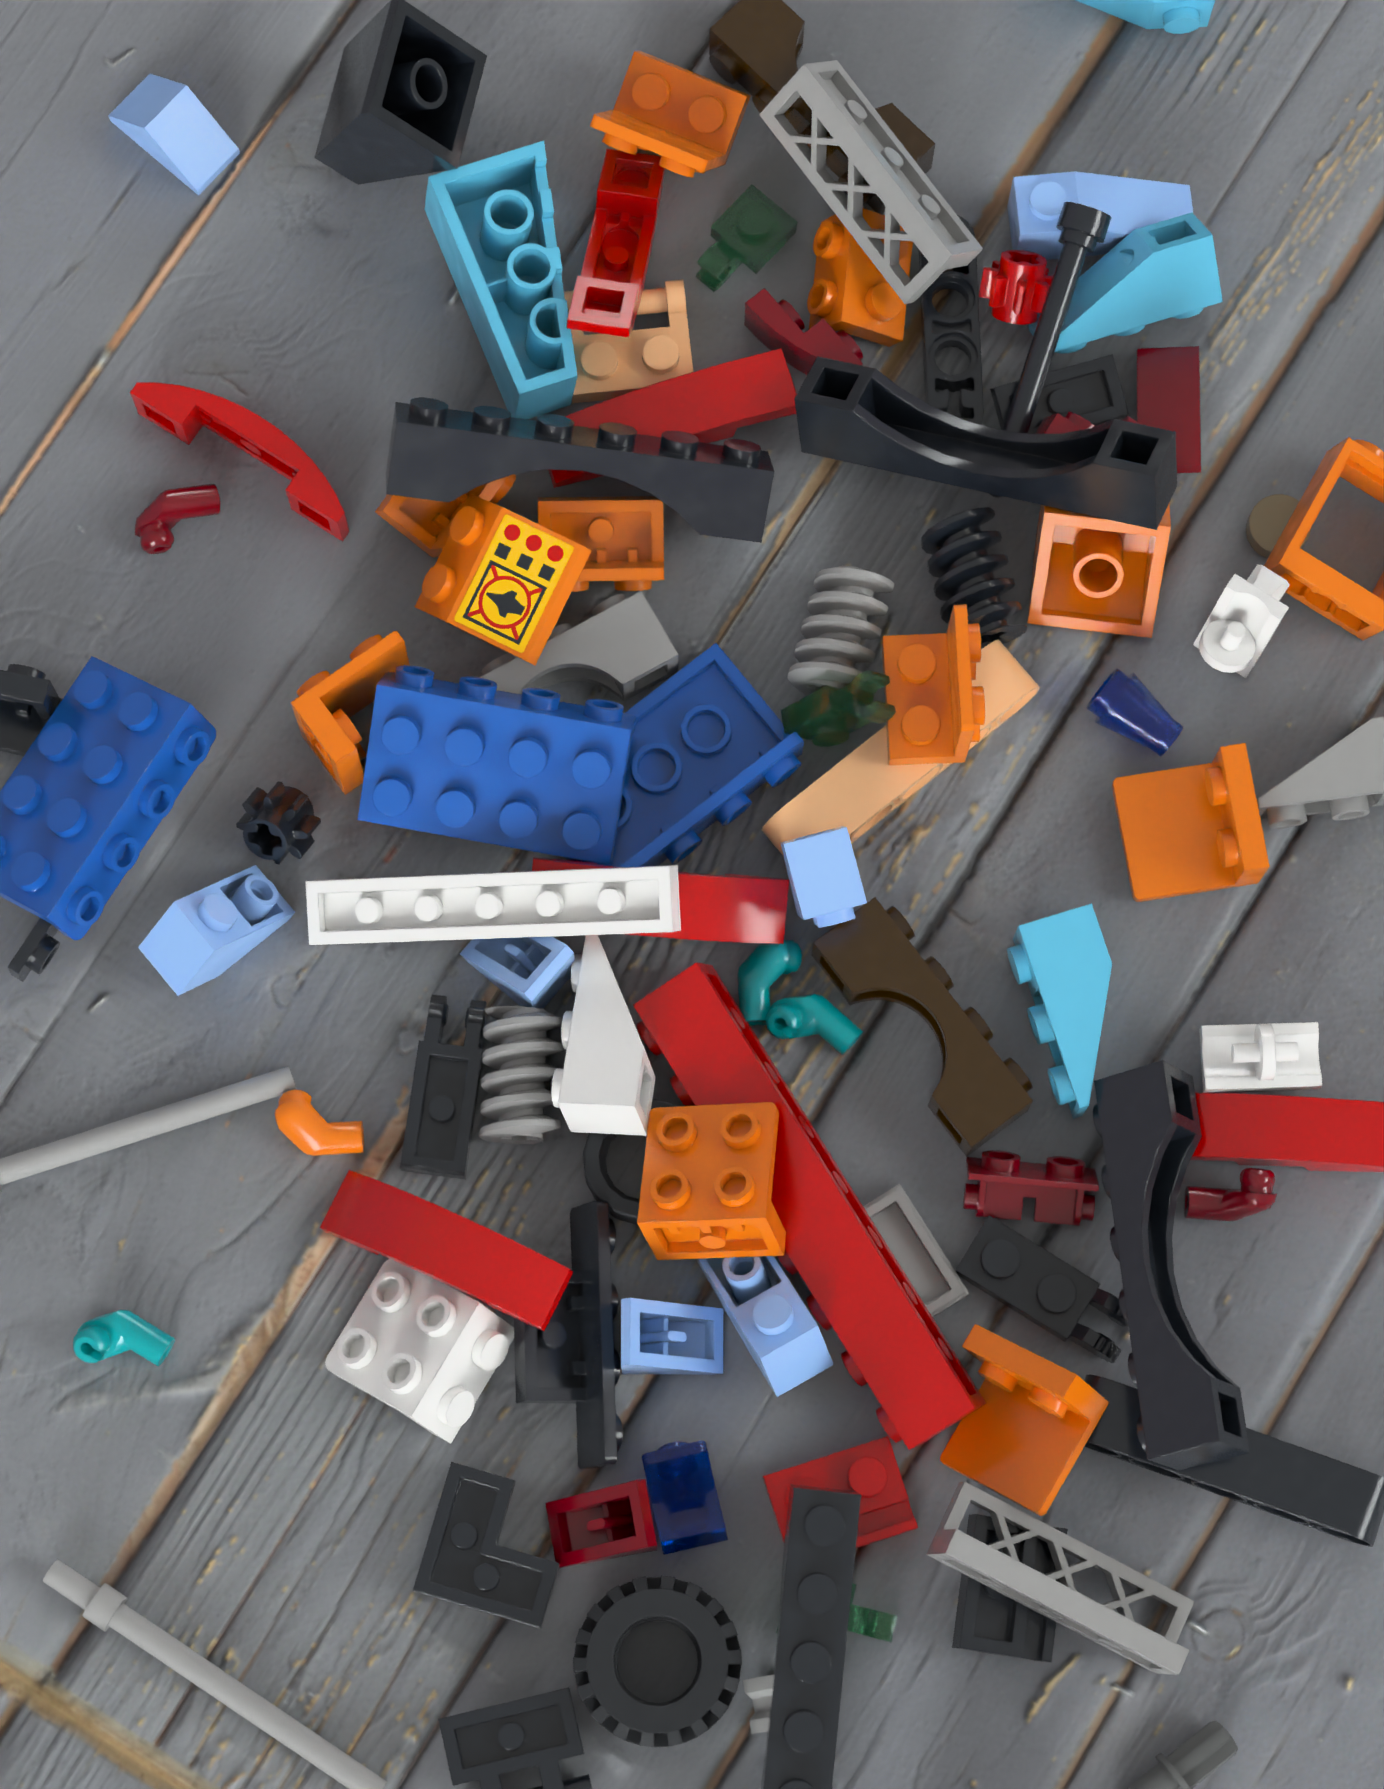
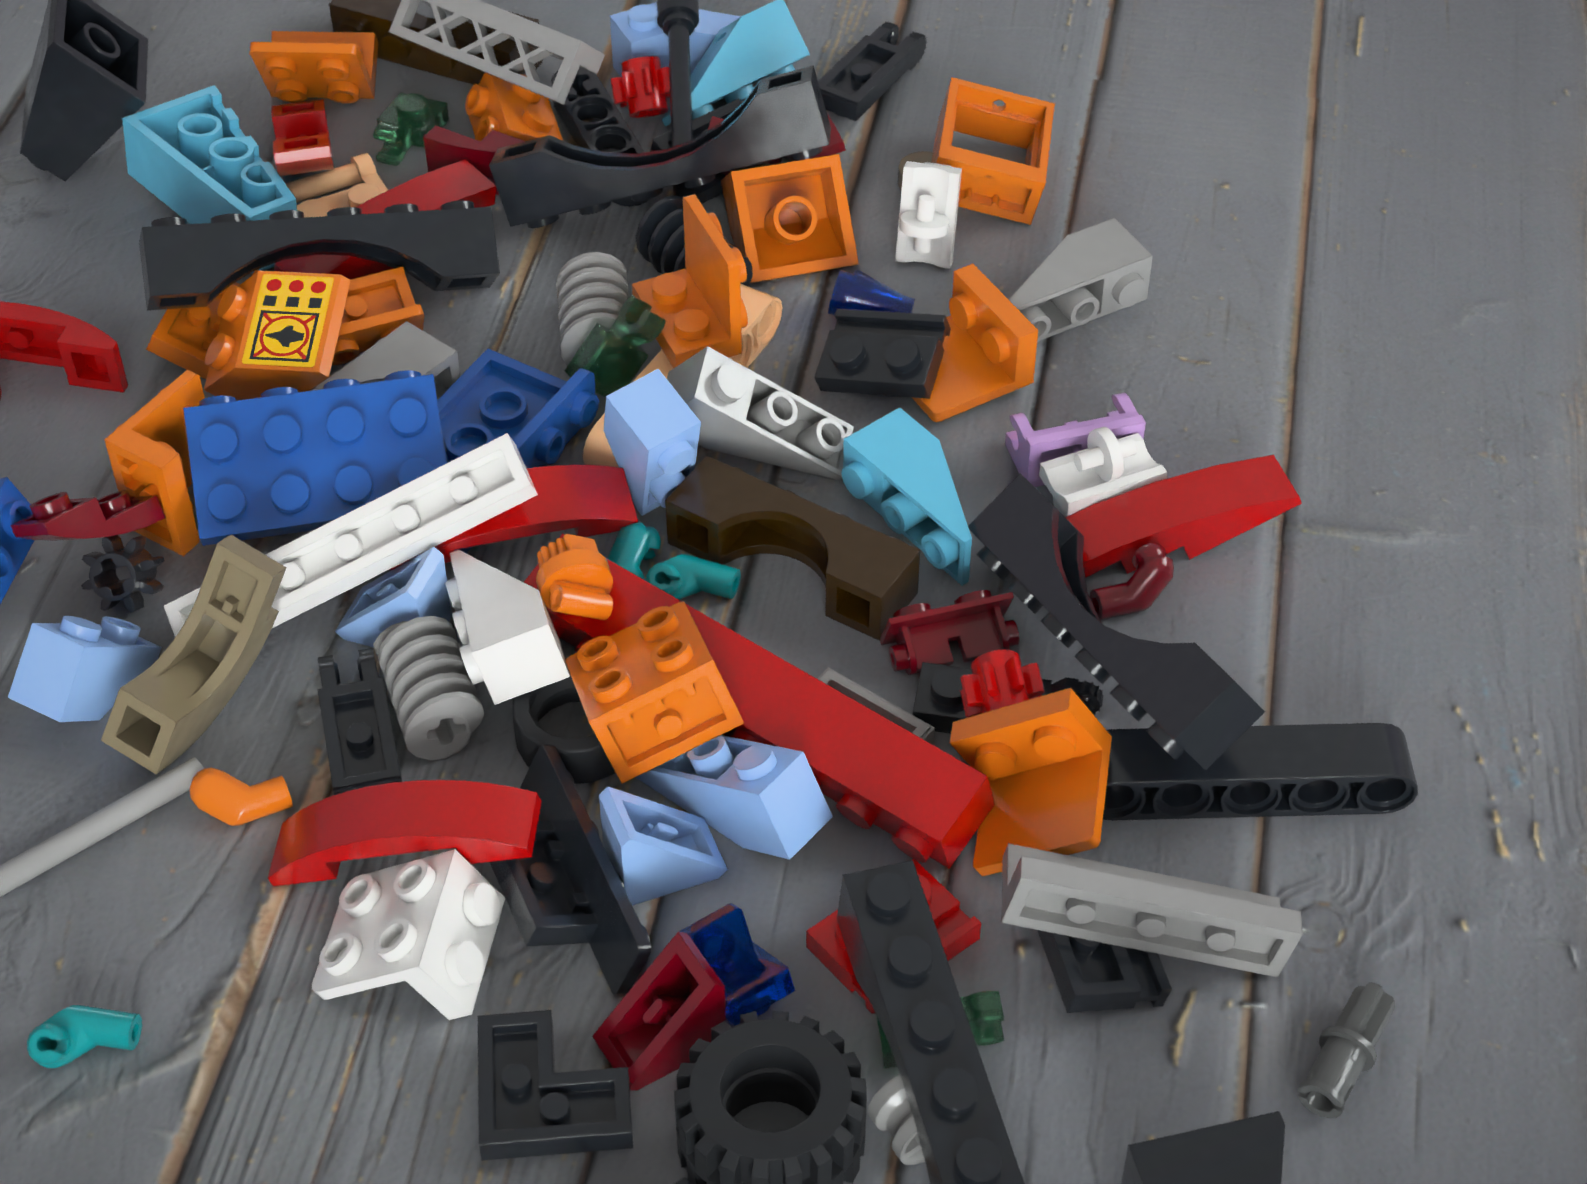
camera: 20 degrees left, 30 degrees down
none -> dark red slope [10,490,166,541]
none -> dark tan arch [101,535,287,775]
none -> orange piece [536,534,613,620]
none -> light grey slope [667,346,854,480]
none -> black plate [814,309,951,399]
none -> black hinge [818,21,927,121]
none -> red gear [960,649,1045,718]
none -> lavender hinge [1005,393,1146,487]

